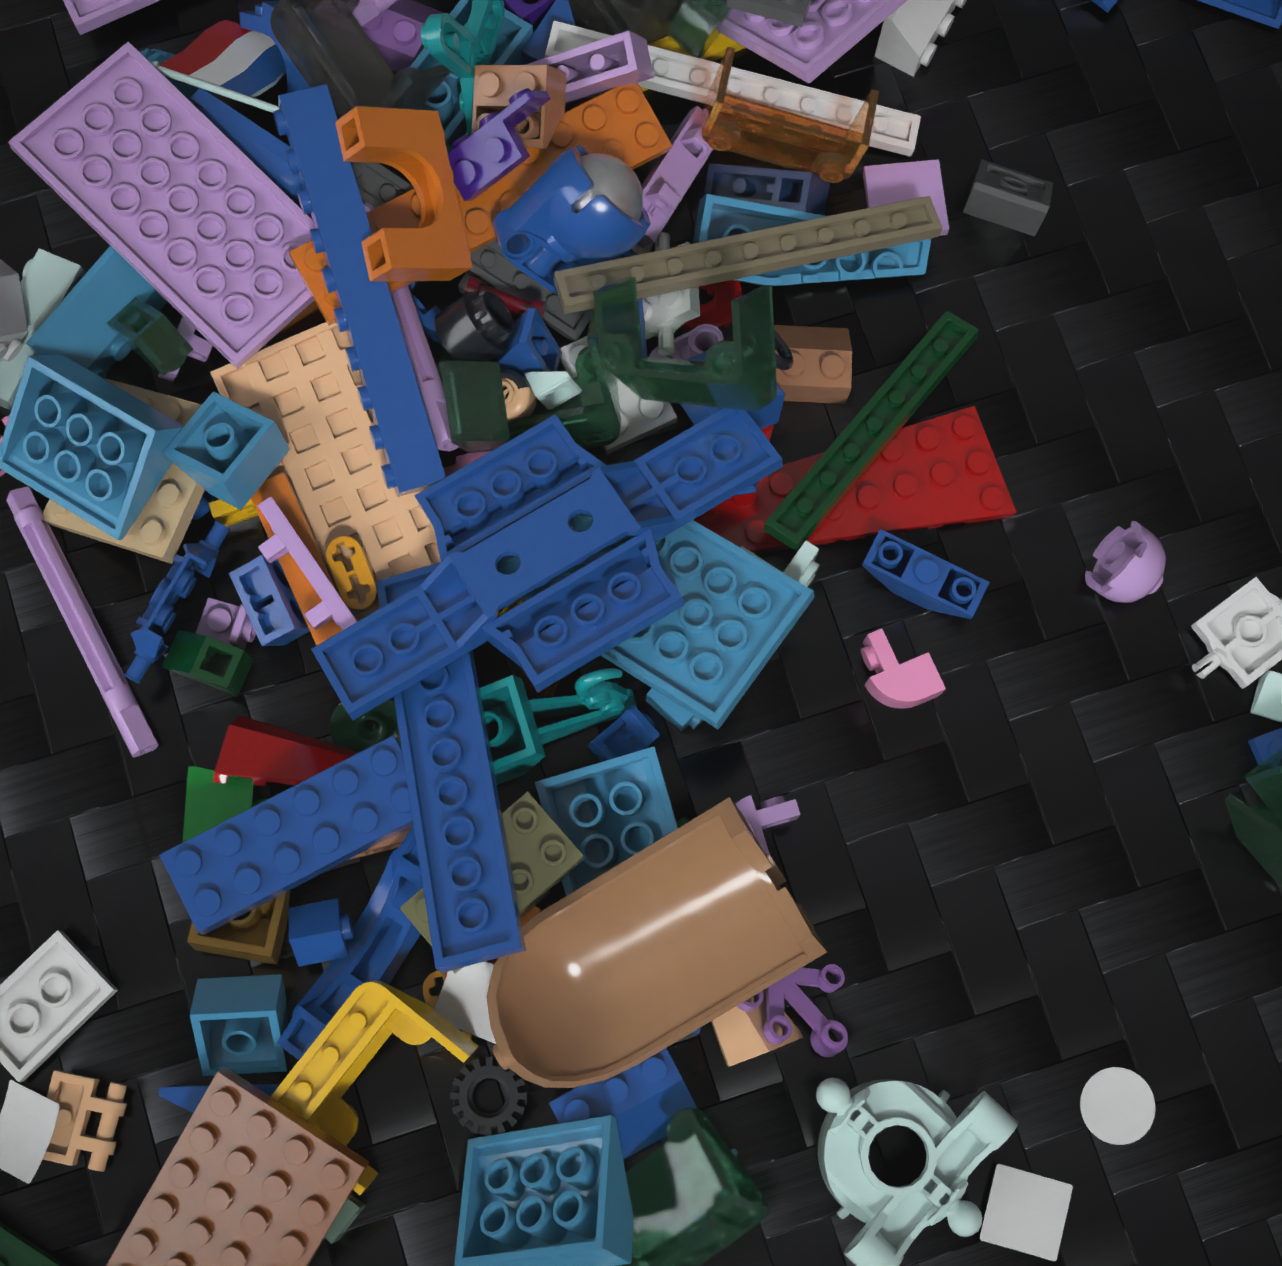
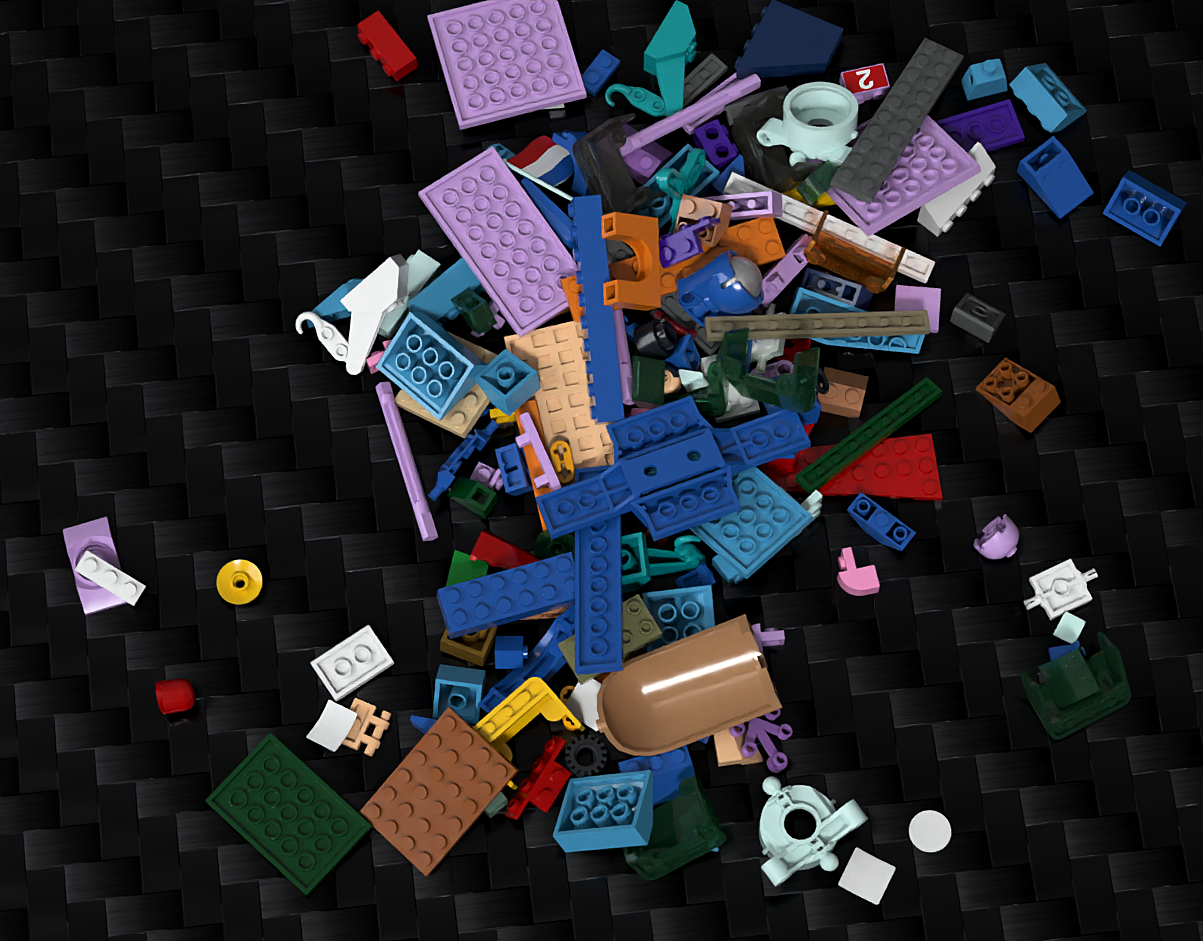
camera: 15 degrees right, 5 degrees down
none -> red bracket [505,737,571,820]
none -> dark orange slope [976,357,1060,433]

